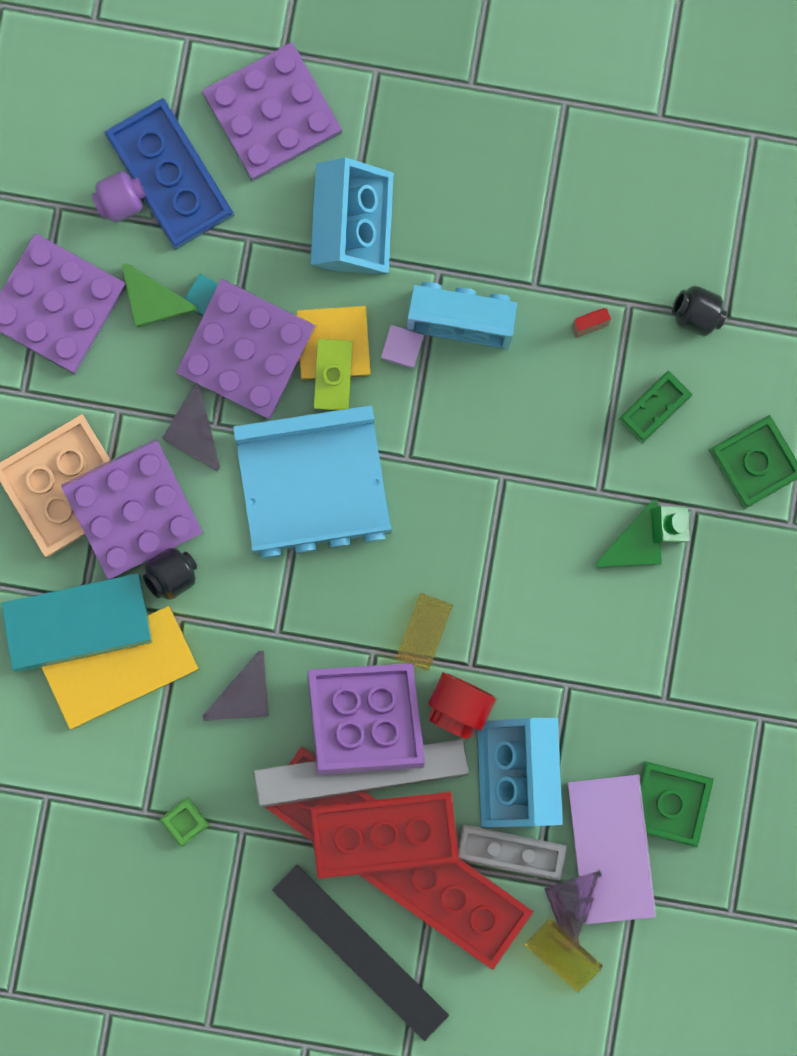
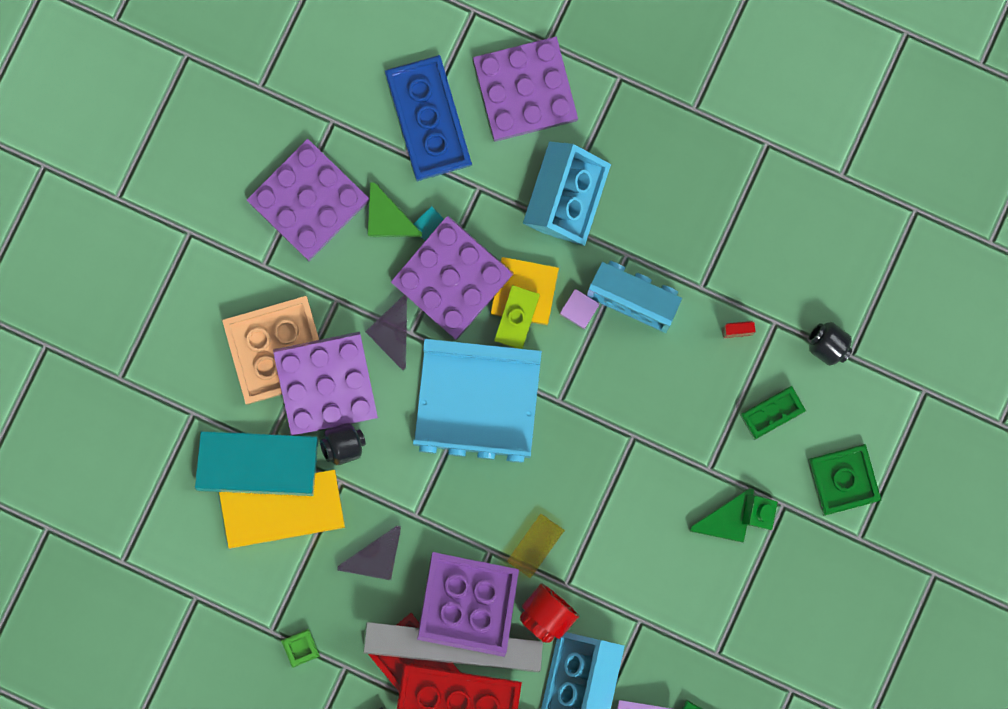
camera: 25 degrees right, 0 degrees up
medium lavender head [92,171,146,223] -> none

